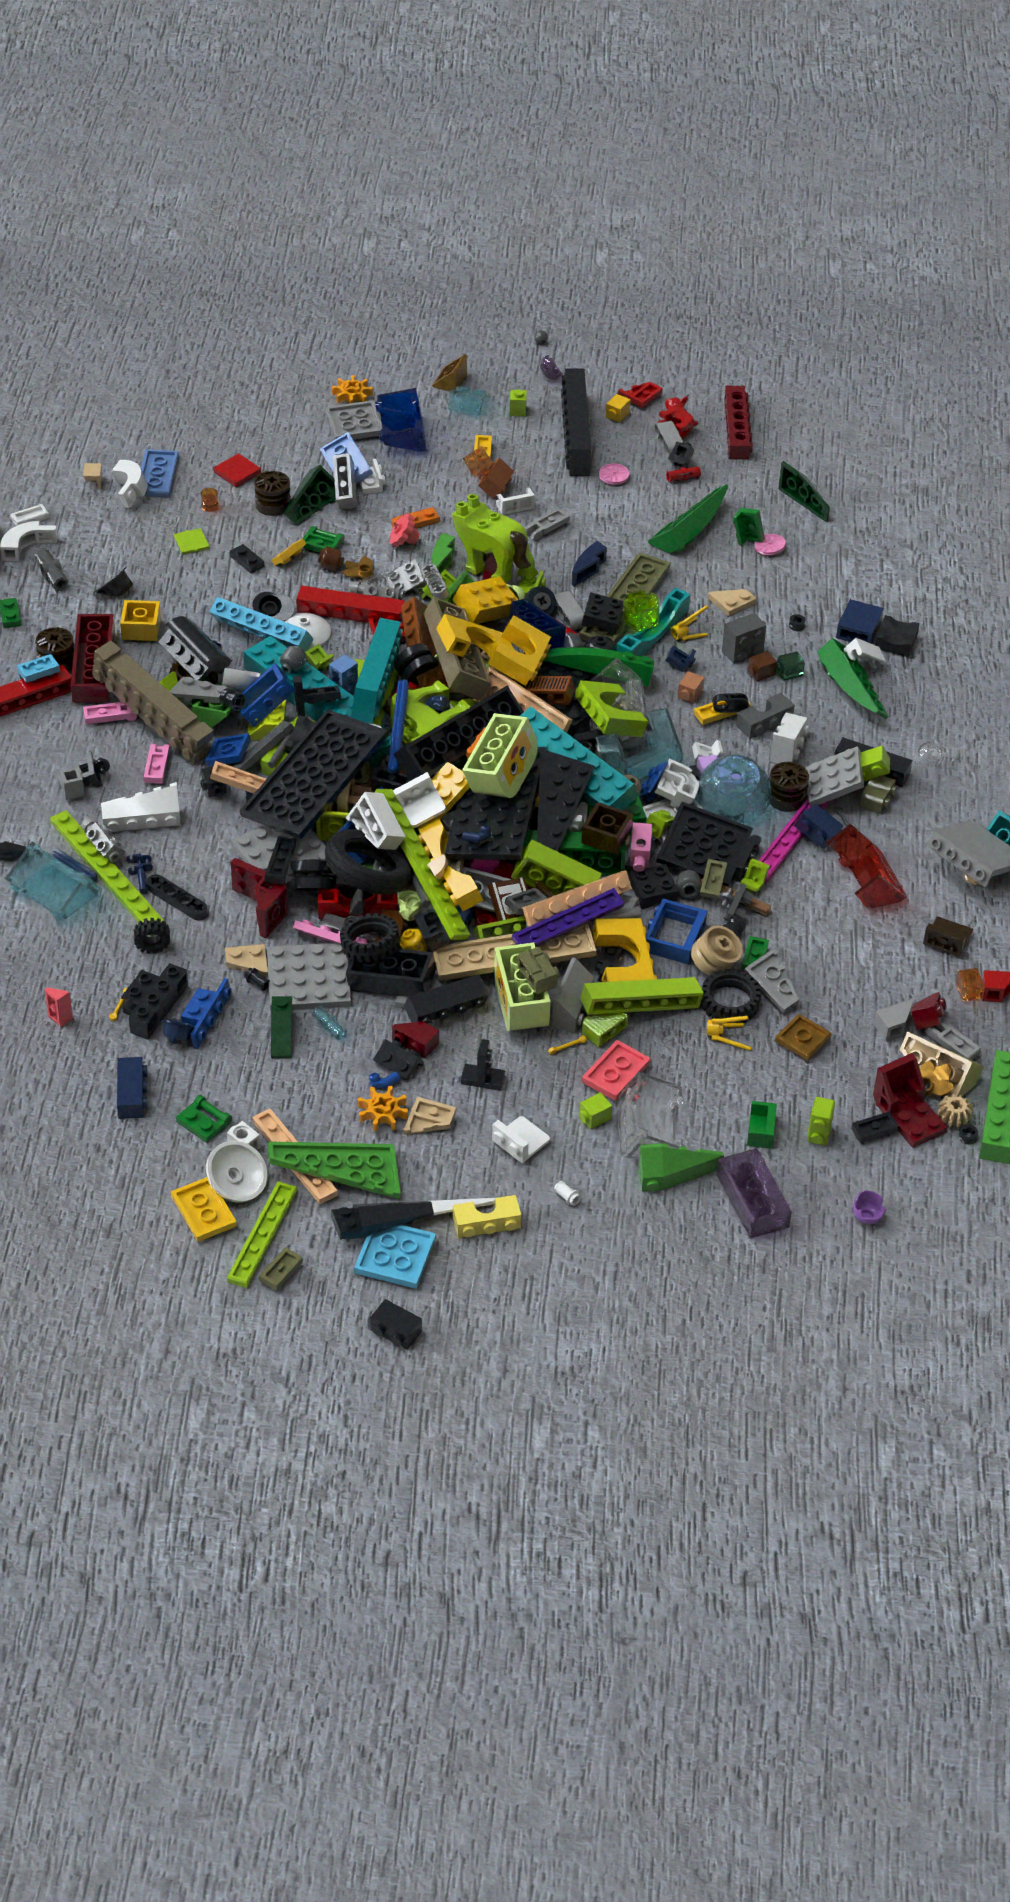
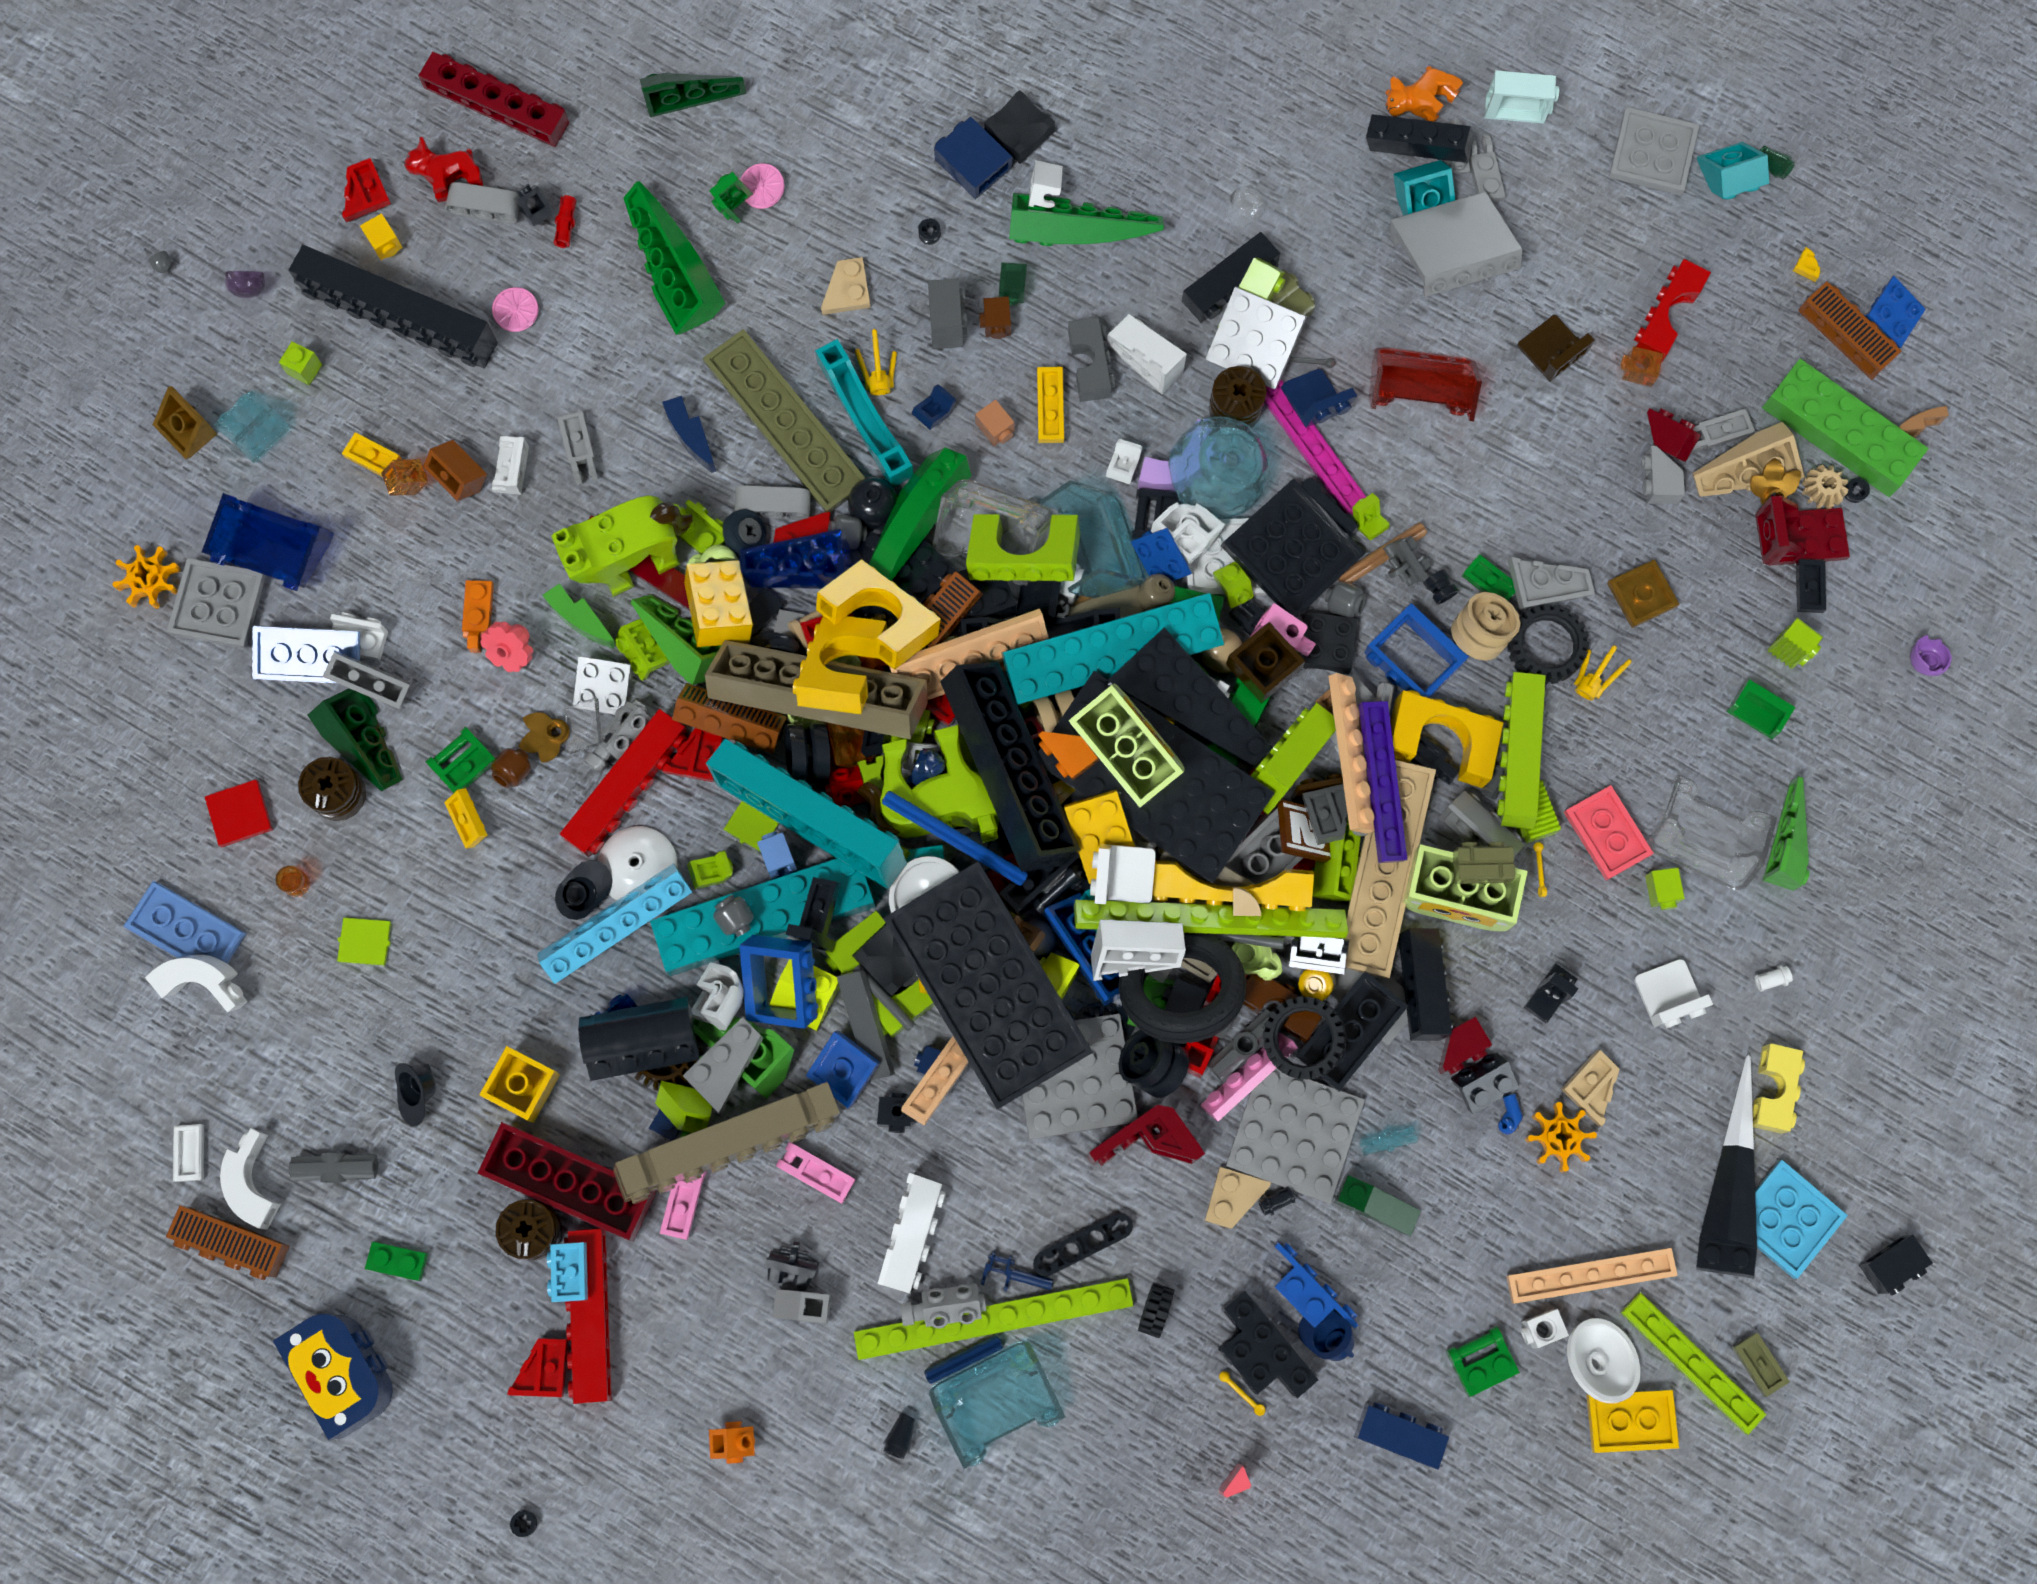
camera: 65 degrees left, 30 degrees up
tan panel [83,463,103,489] -> none
black wheel [219,687,245,711] -> none
black plate [229,544,265,573] -> none
black tile [264,836,297,885] -> none
bright green wing [267,1141,401,1199] -> none
light grey beam [421,564,449,600] -> none
dark blue arm [462,825,491,843] -> none
black brick [581,592,625,635] -> none
clear neon green brick [623,590,660,632] -> none
olive plate [700,859,727,899] -> none
black piece [712,693,749,713] -> none
clear purple brick [716,1148,792,1239] -> none

